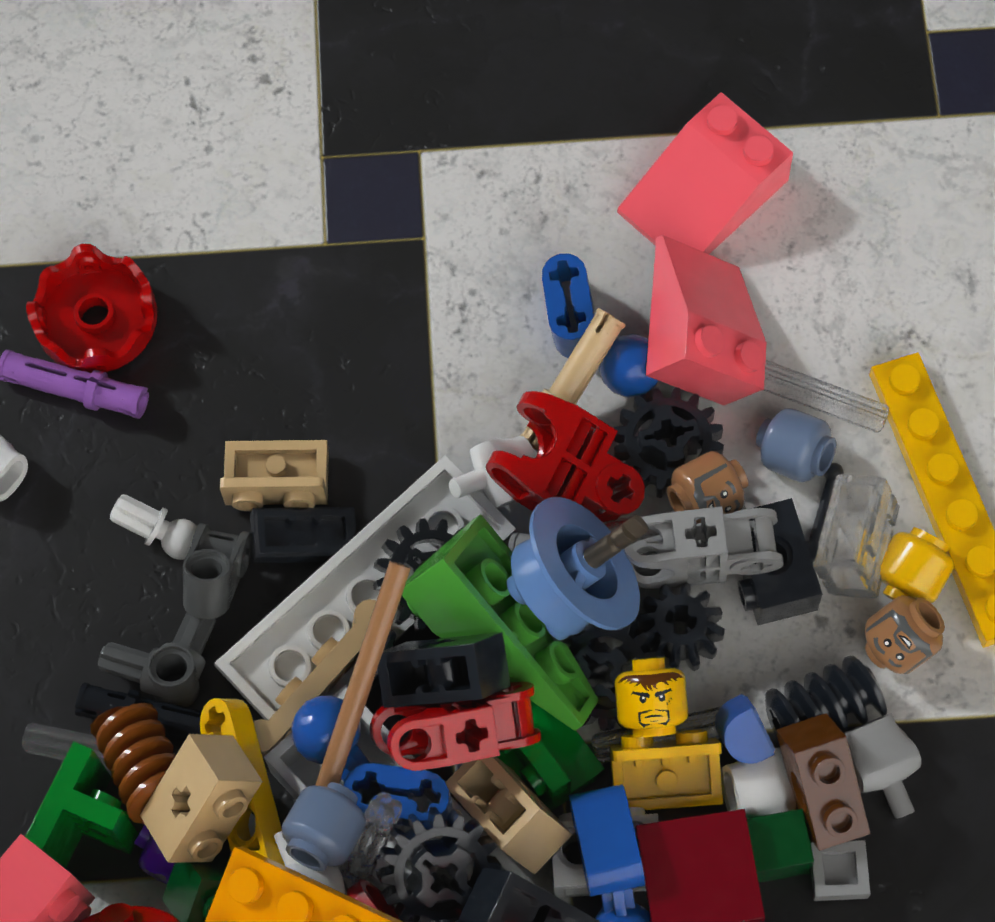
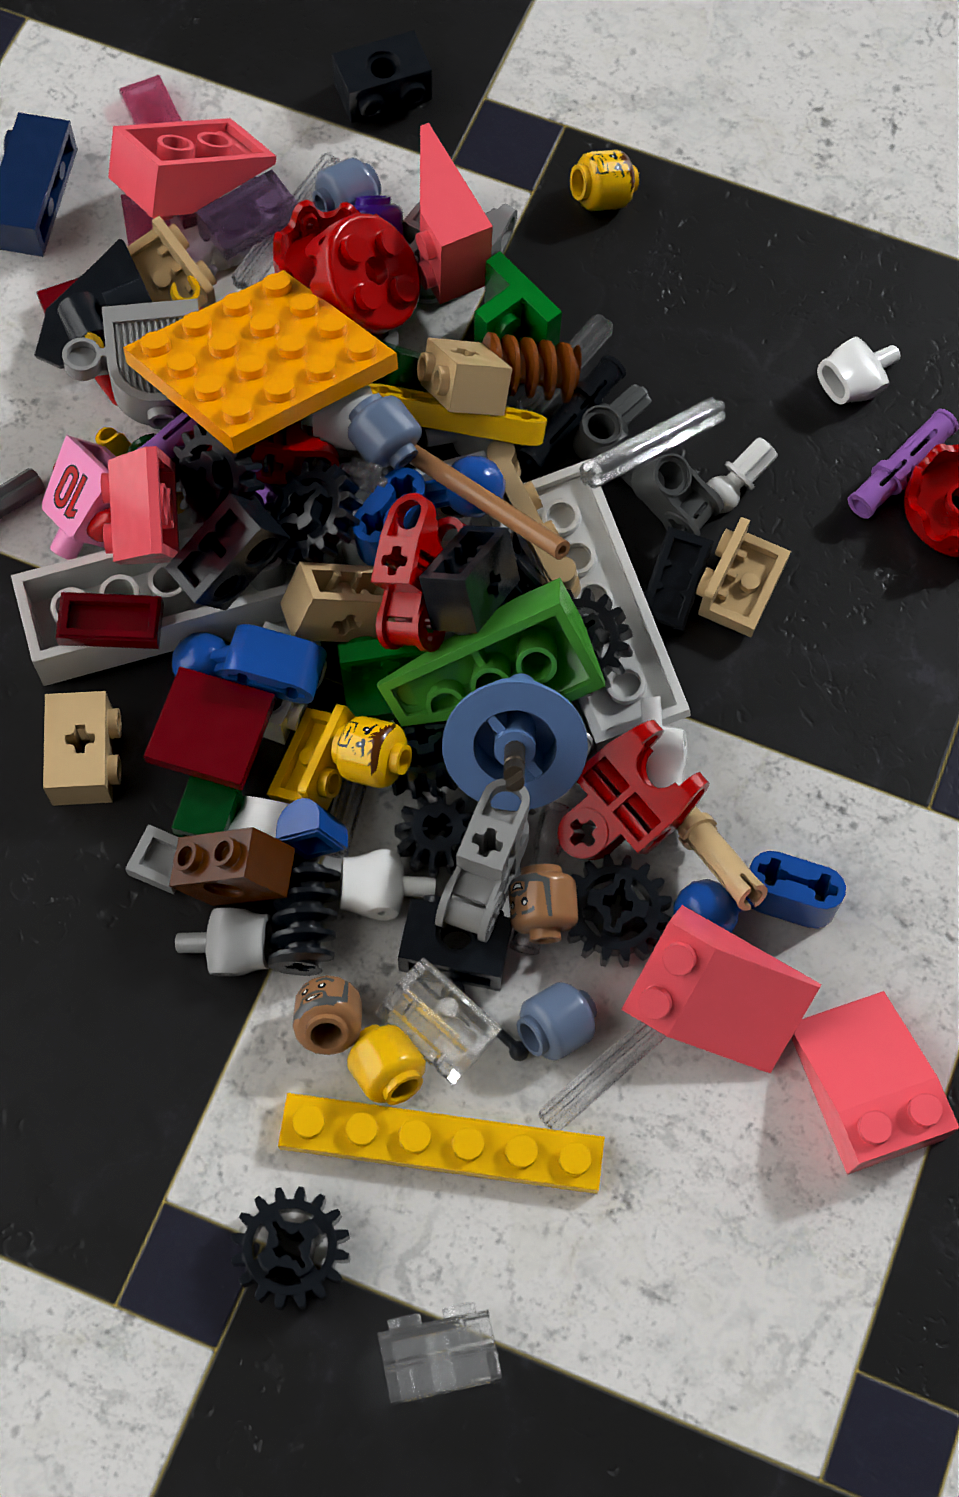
camera: 110 degrees right, 0 degrees up
none -> white piece [339,849,435,920]
none -> clear axle [579,397,726,489]

